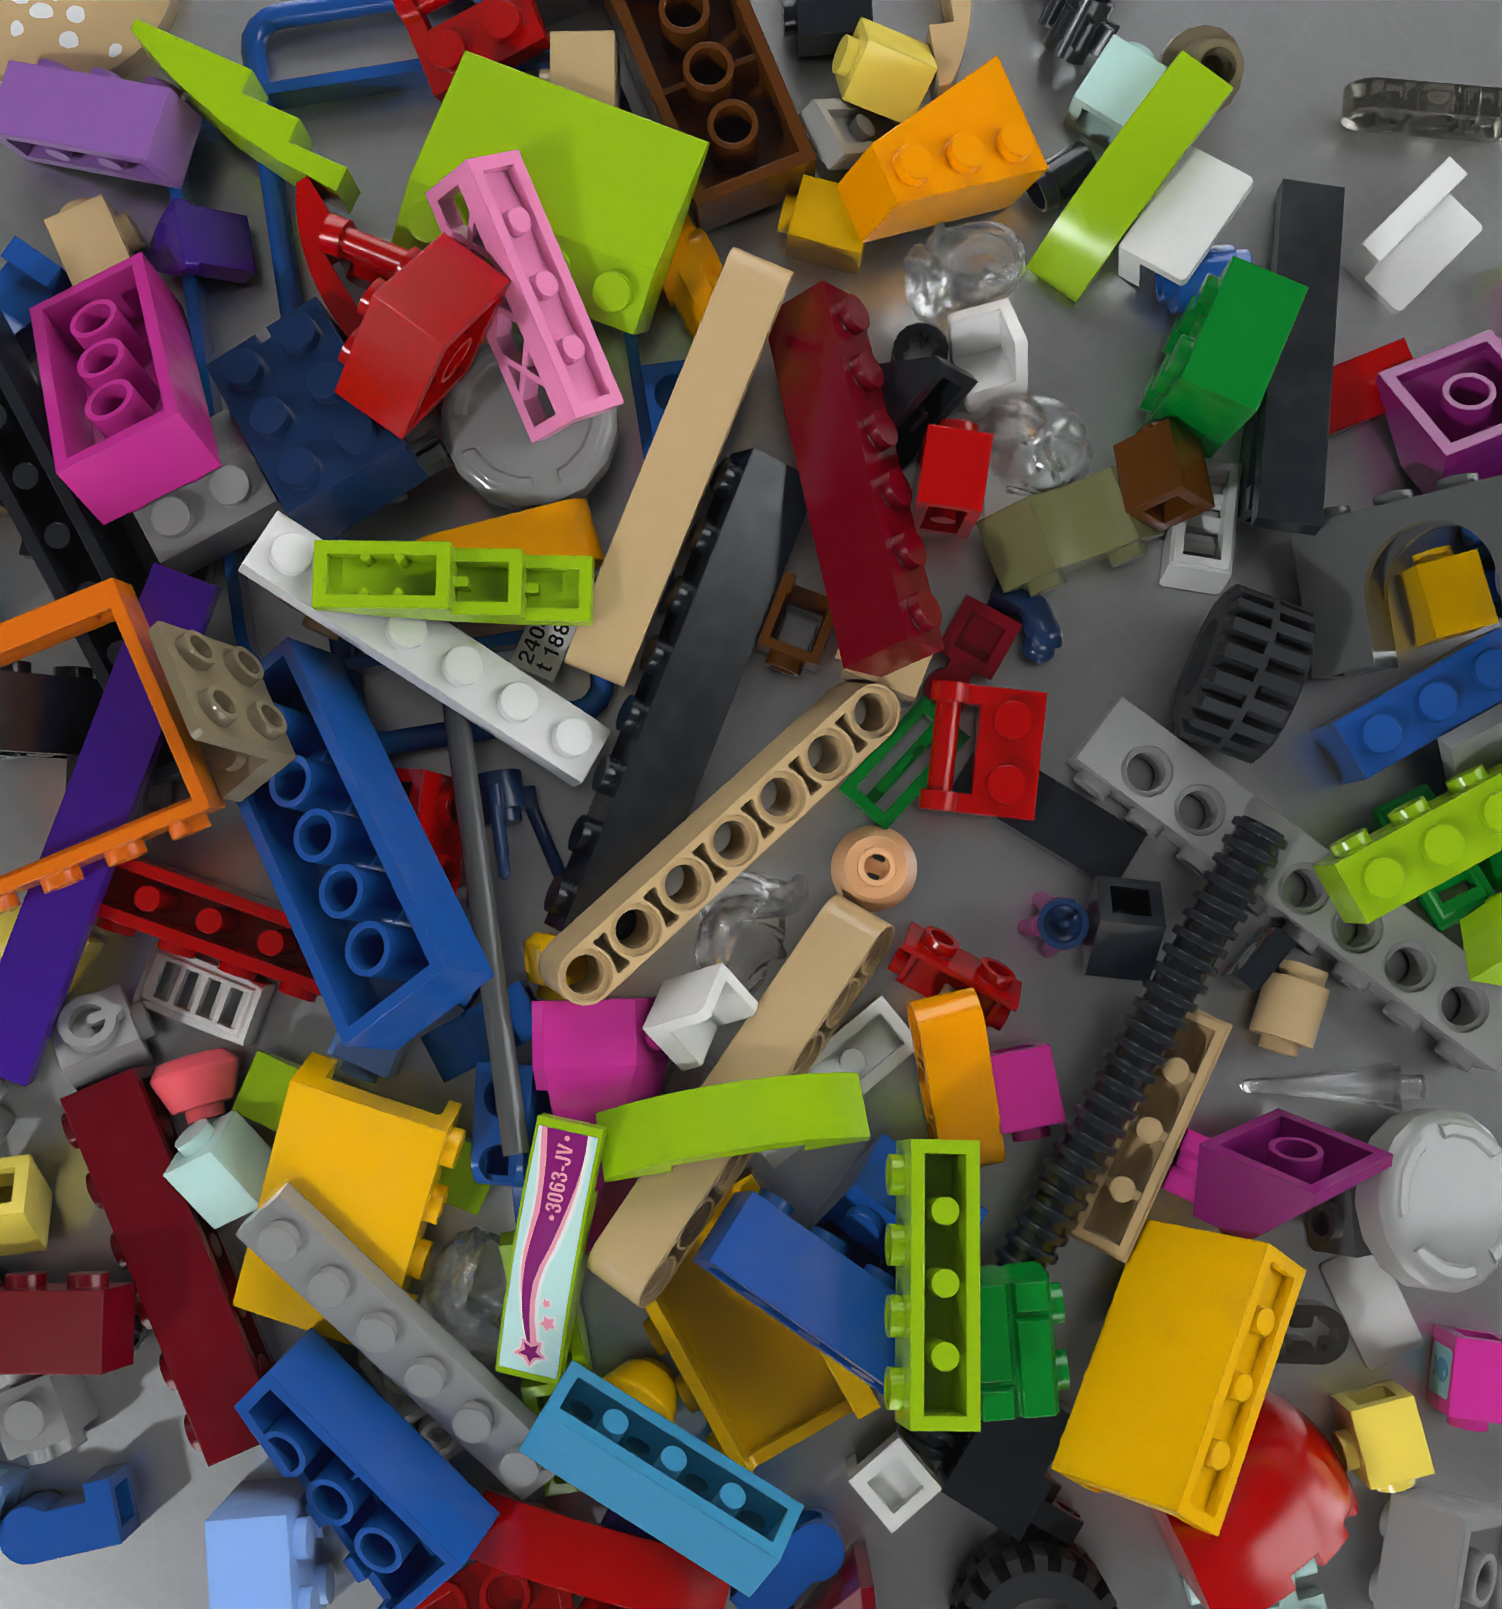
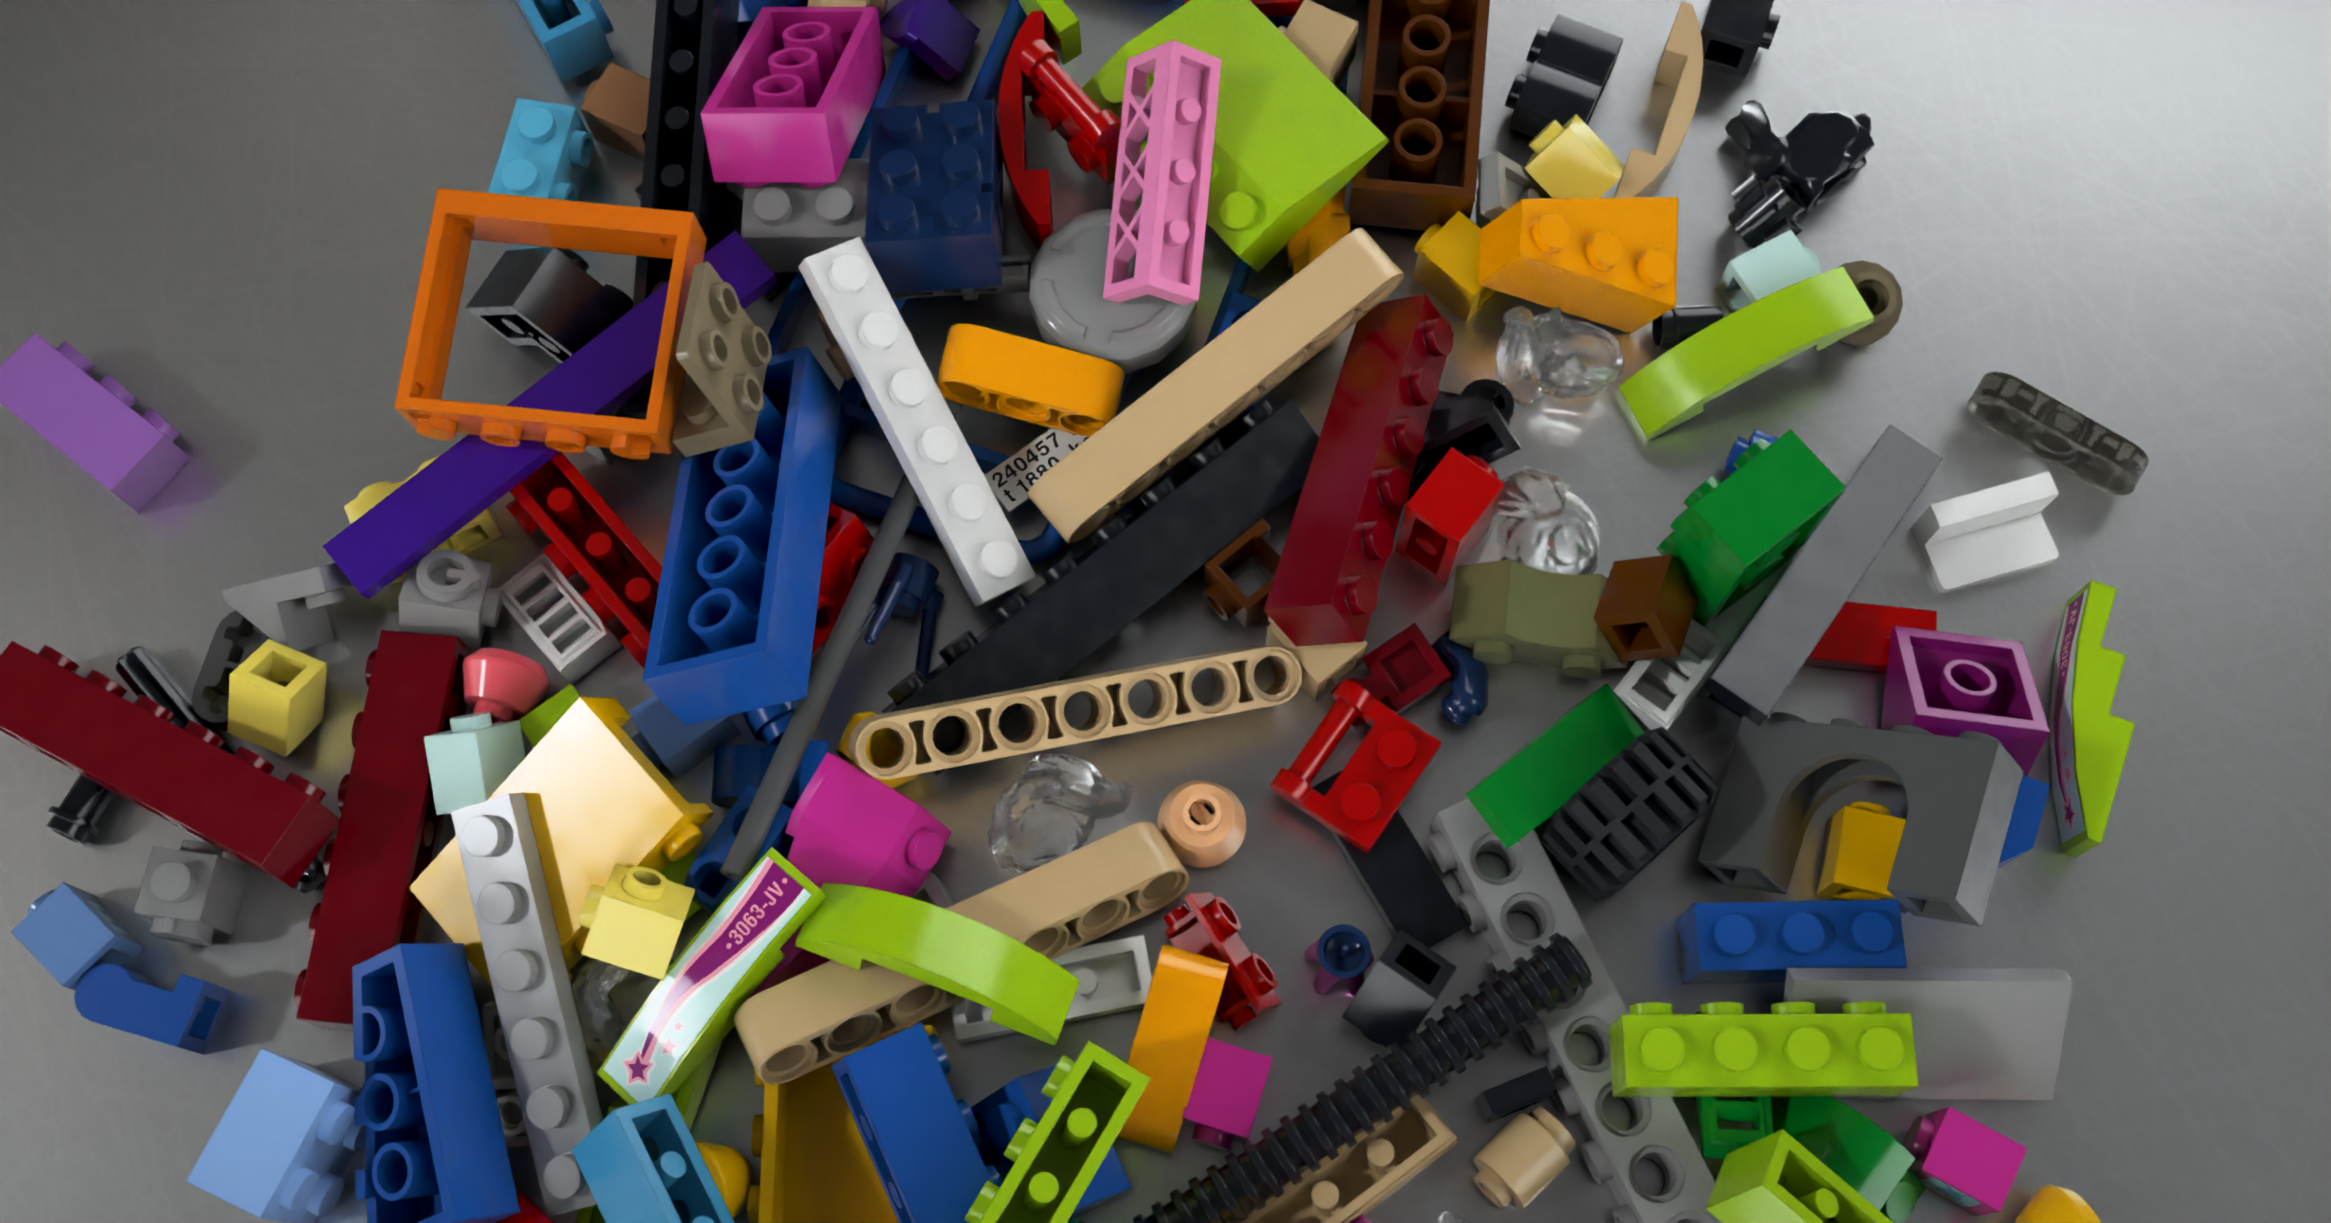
camera: 30 degrees right, 15 degrees down
lime slope [312,540,595,627] -> none
red brick [334,232,511,439] -> none
white panel [642,962,758,1071] -> none
green tile [838,695,970,830] -> none
white panel [947,298,1029,412] -> none
white panel [1118,146,1253,287] -> none
none -> light yellow brick [577,863,696,980]
none -> green slope [1465,683,1645,849]

